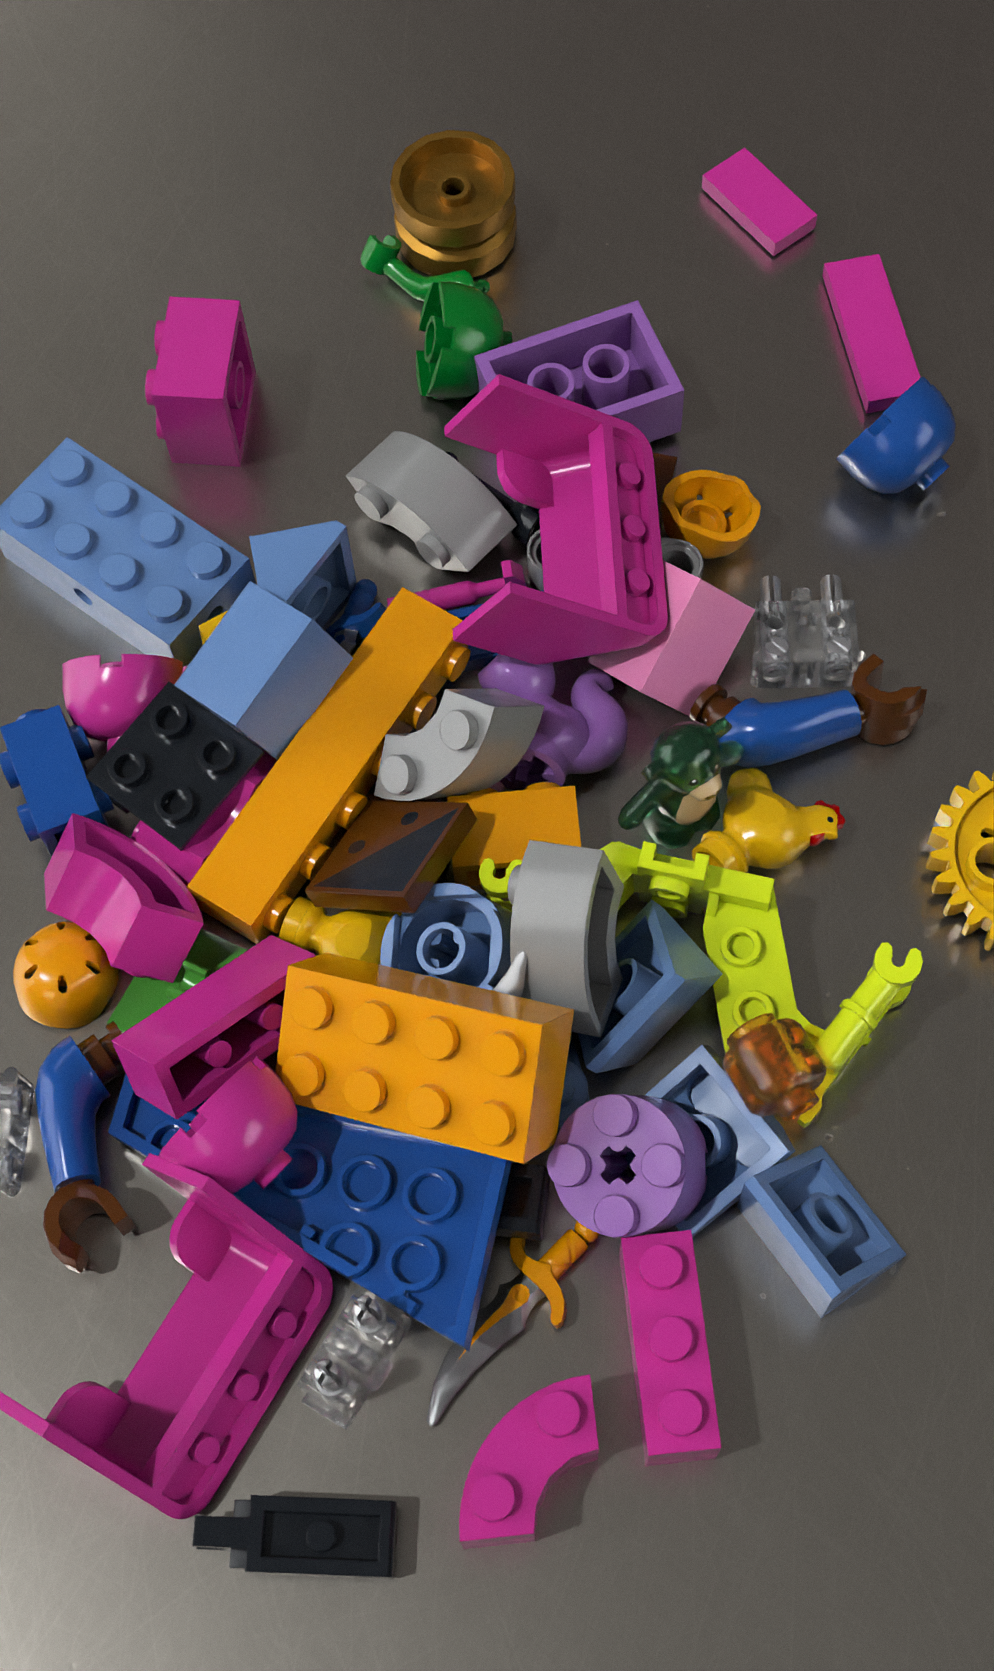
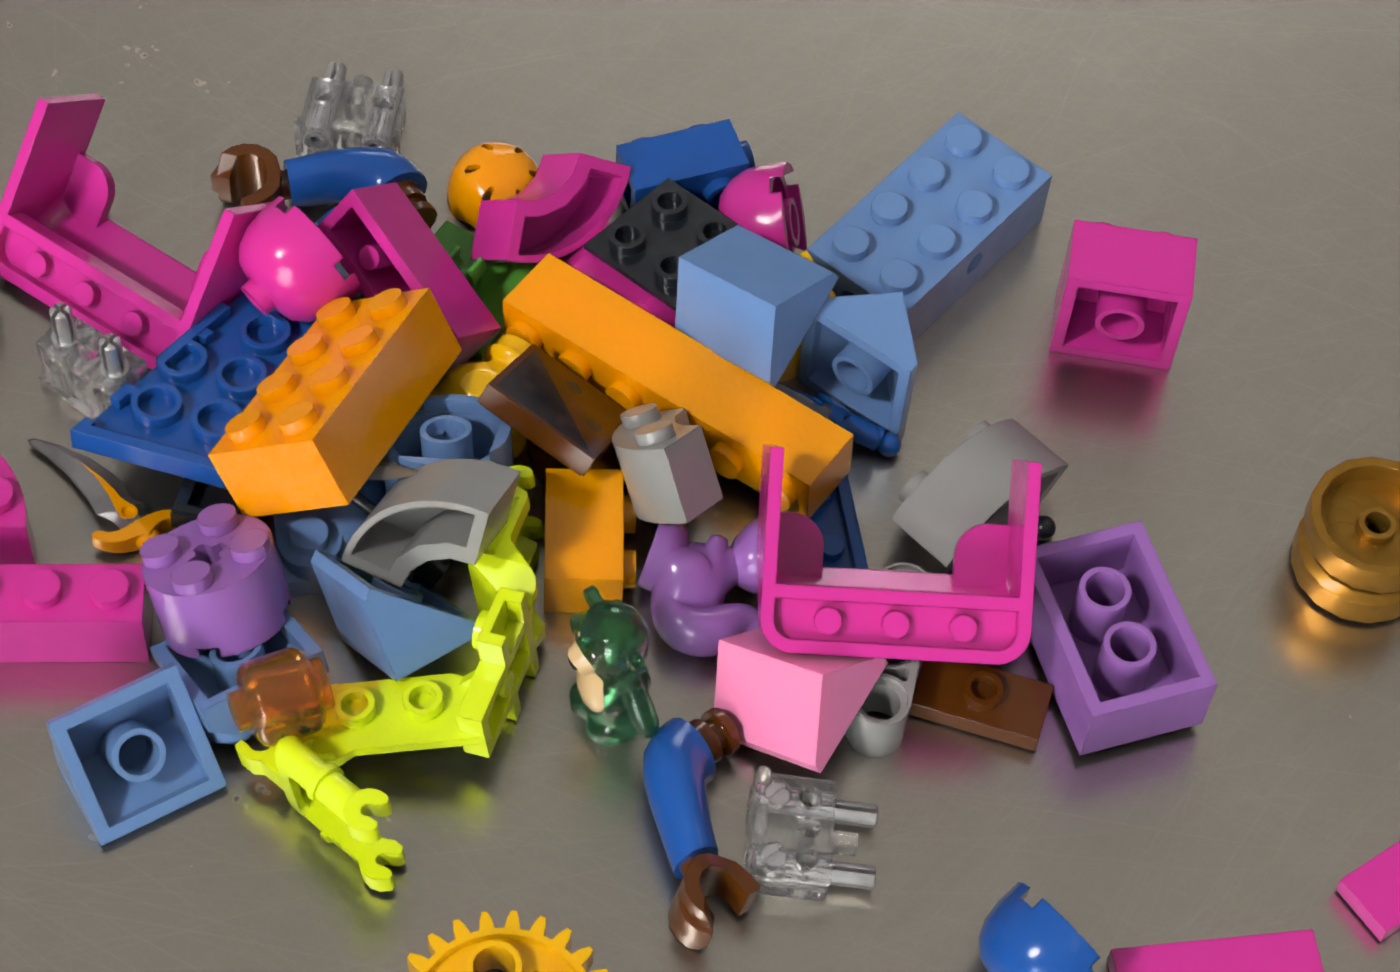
camera: 85 degrees right, 10 degrees down
green piece [360,235,490,301] -> none
dark pink piece [387,560,529,610] -> none
green cylinder [416,281,513,400] -> none
light orange helmet [661,470,761,559] -> none
yellow animal [692,768,845,873] -> none

